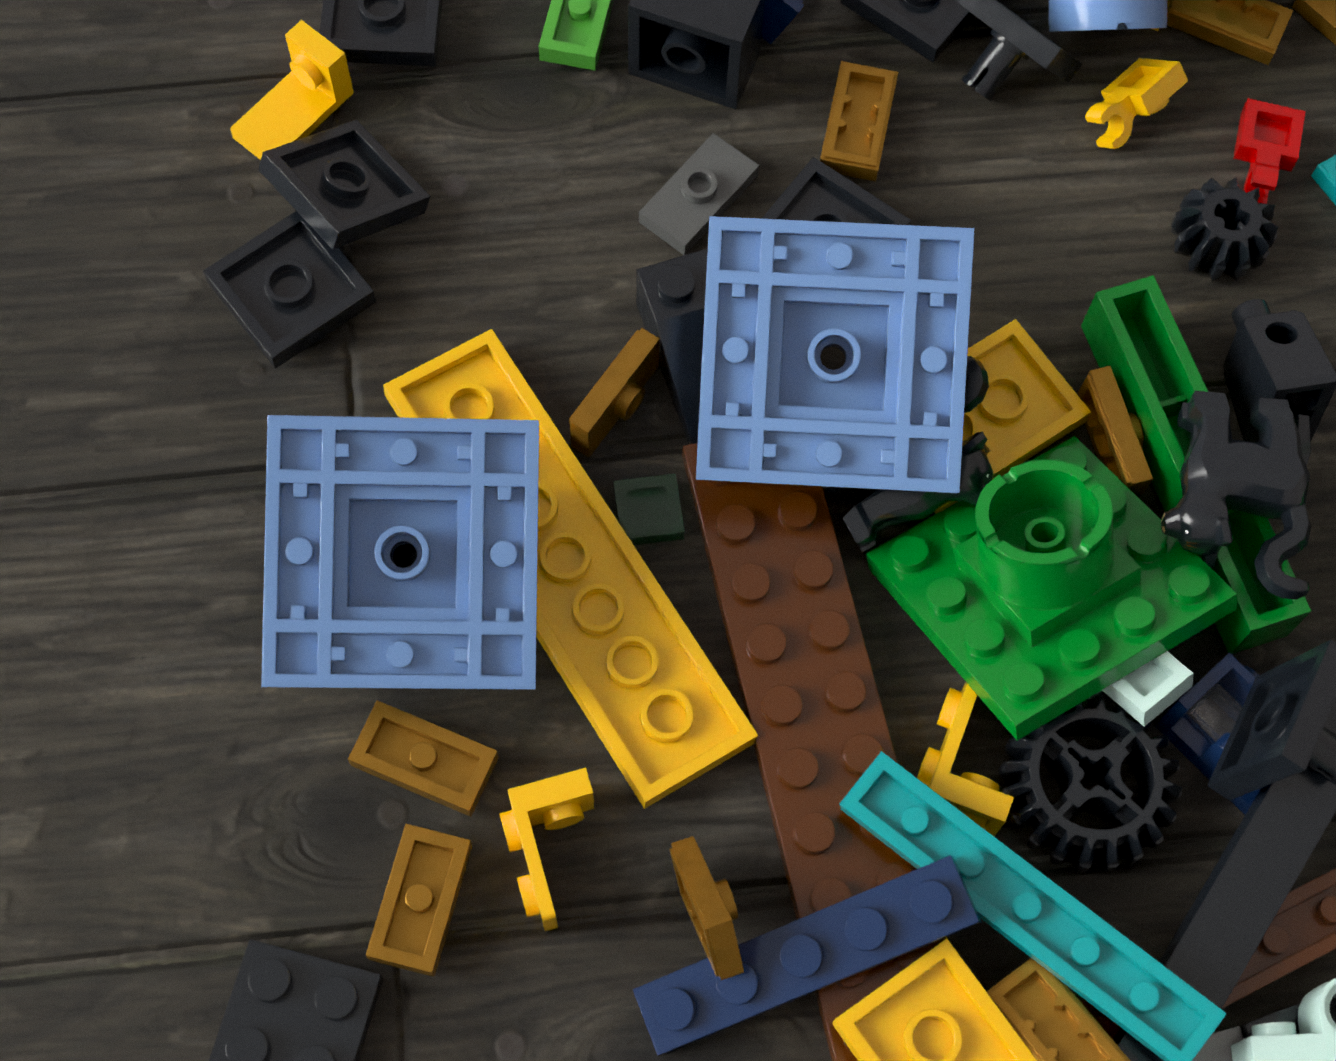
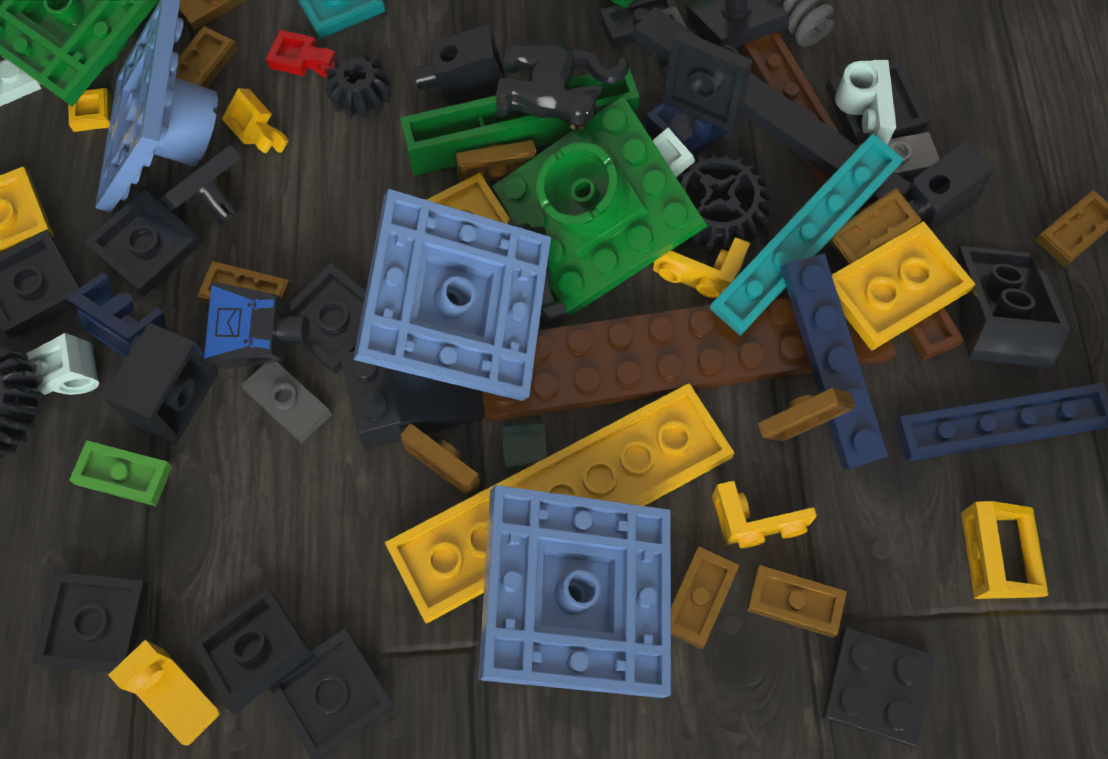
camera: 85 degrees left, 0 degrees up
none -> torso [203,282,310,369]

